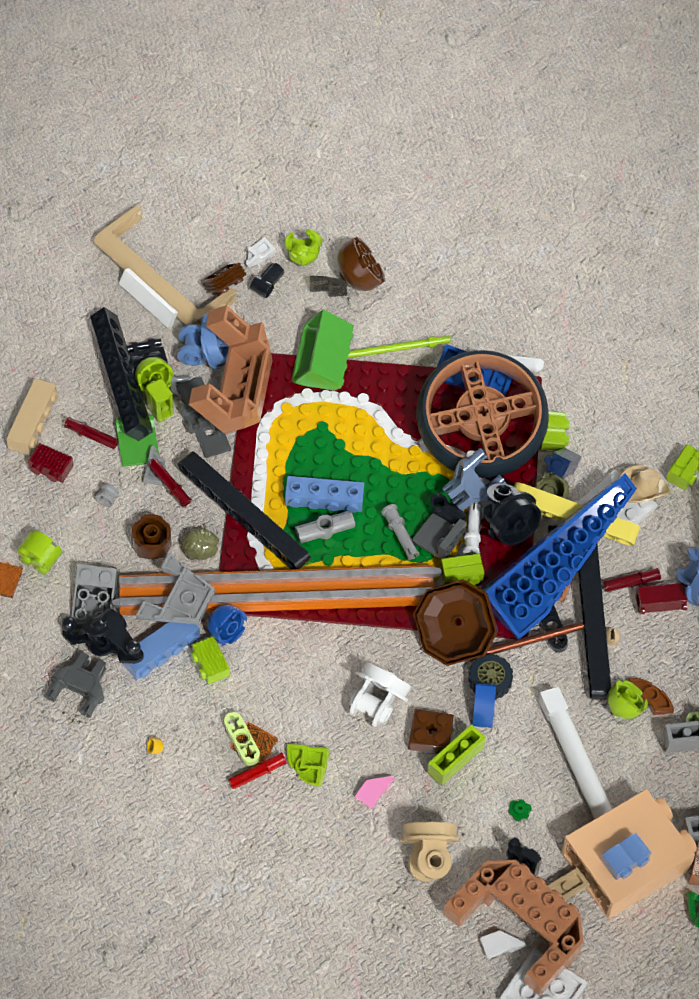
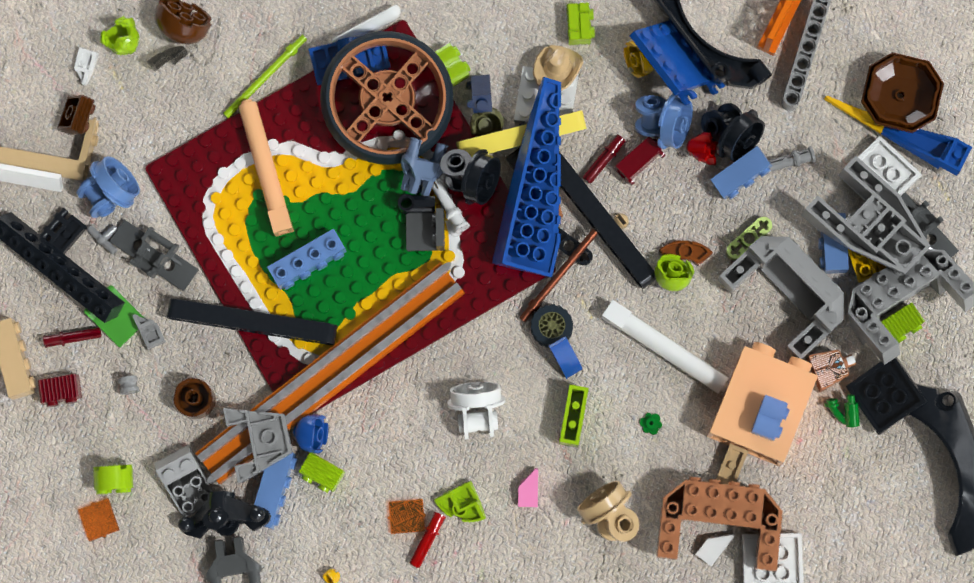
camera: 25 degrees left, 20 degrees up
lime cylinder [135,357,174,394] -> none
lime brick [146,379,174,422] -> none
dark red axle [148,459,192,508] -> none
olive hair [182,528,219,560] -> none
nougat wedge [189,305,272,434] -> none
yellowish green beam [224,712,260,766] -> none
black piece [250,262,284,298] -> none
bright green windscreen [292,309,354,391] -> none
light grey piece [295,511,355,544] -> none
light grey pin [381,504,419,560] -> none
reddish brown brick [408,709,454,754] -> none
reddish brown rock [413,579,498,666] -> none
lime brick [440,553,484,585] -> none
black plate [506,837,542,876] -> none
none -> light nougat brick [238,99,294,237]

